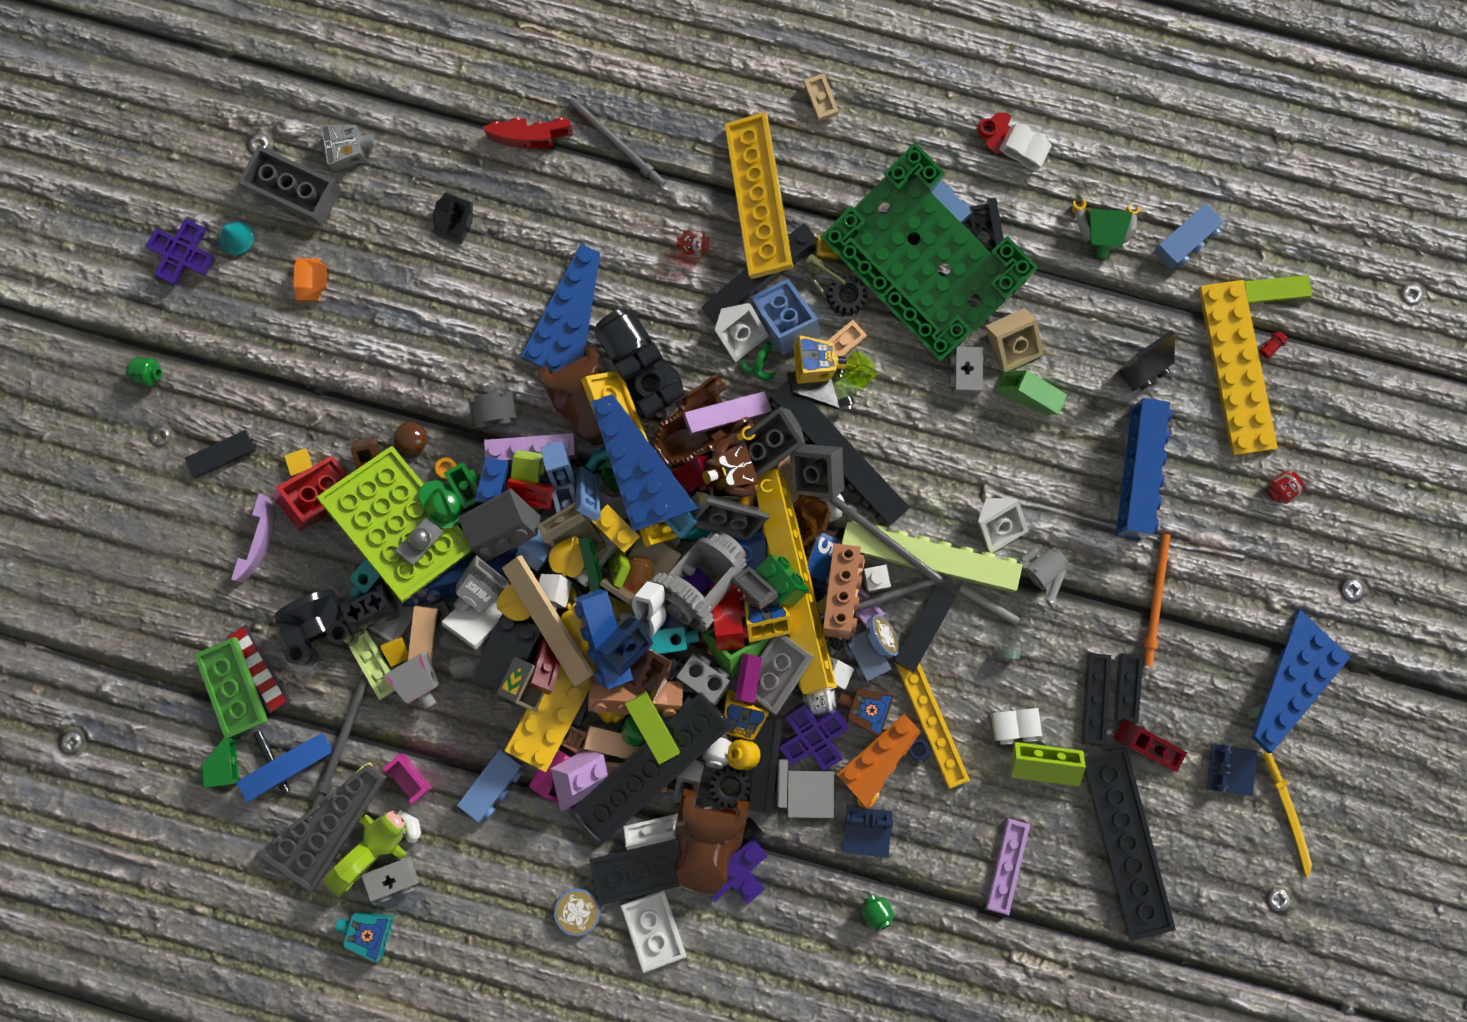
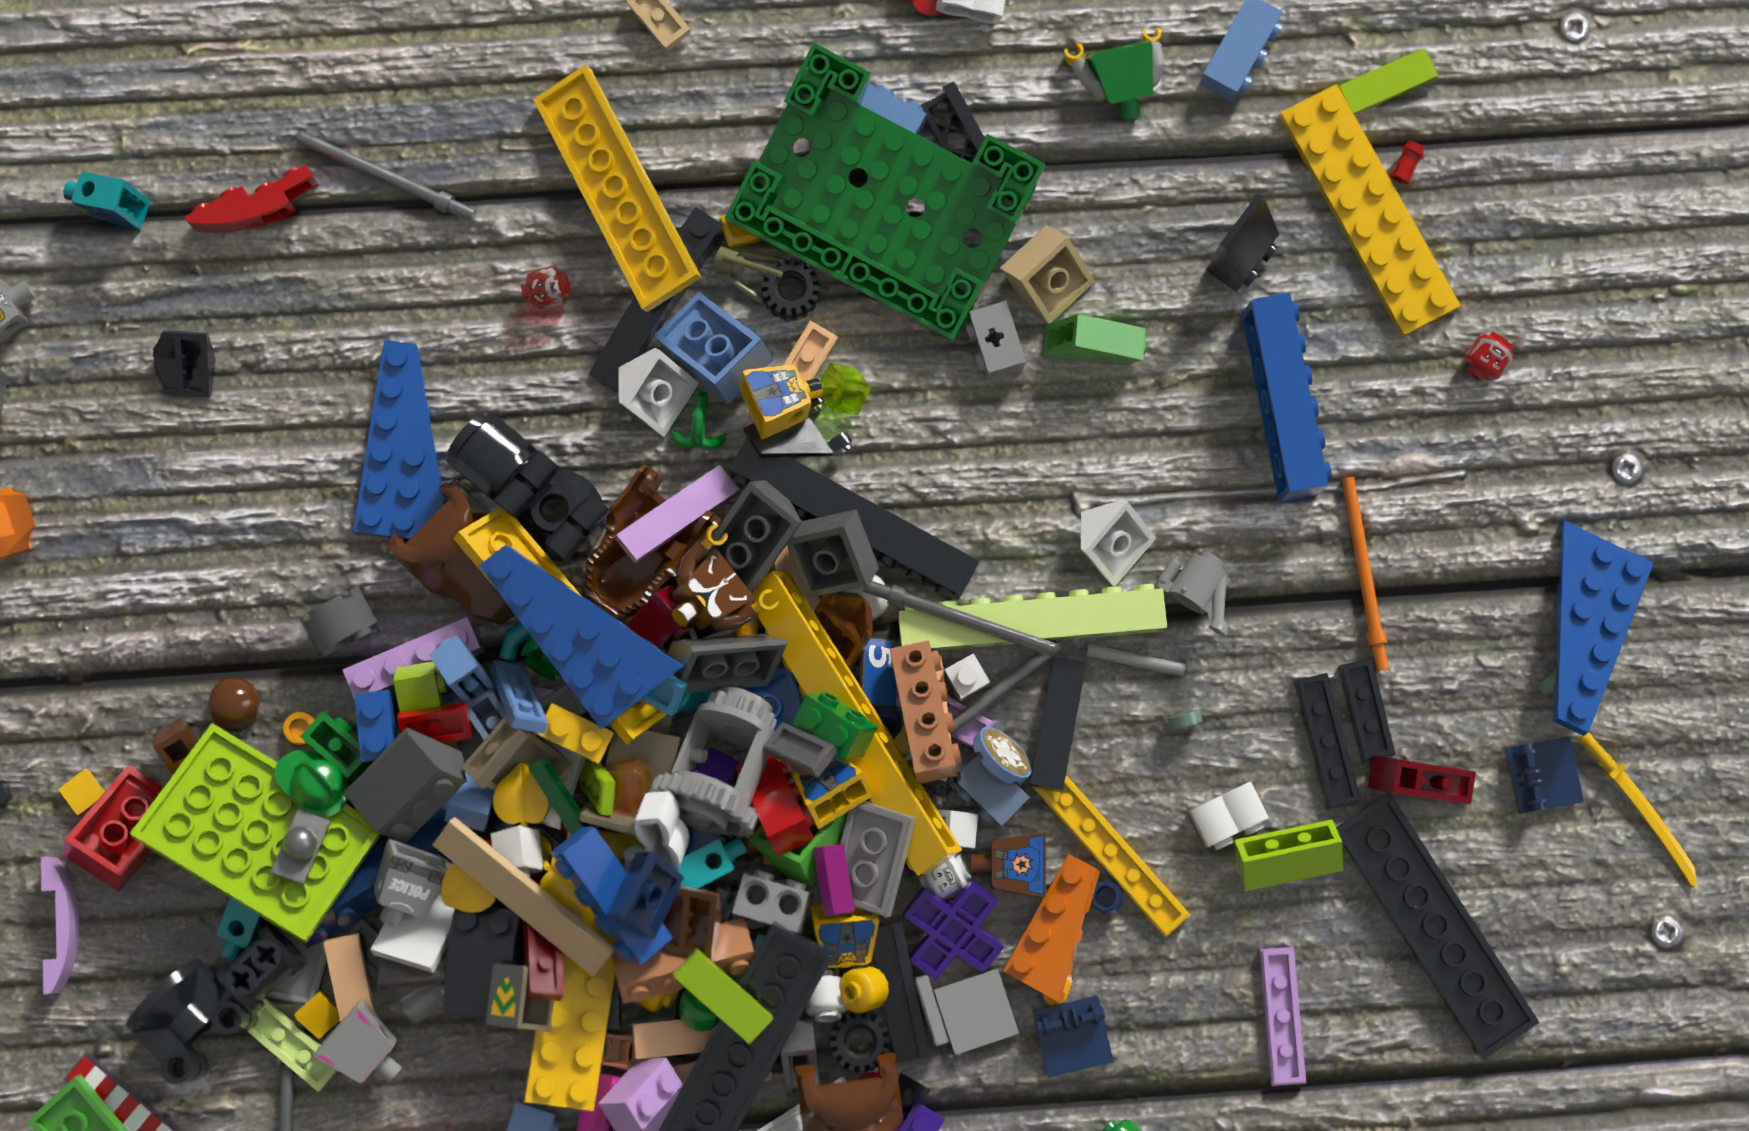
camera: 25 degrees left, 0 degrees up
none -> teal torso [63,172,151,230]

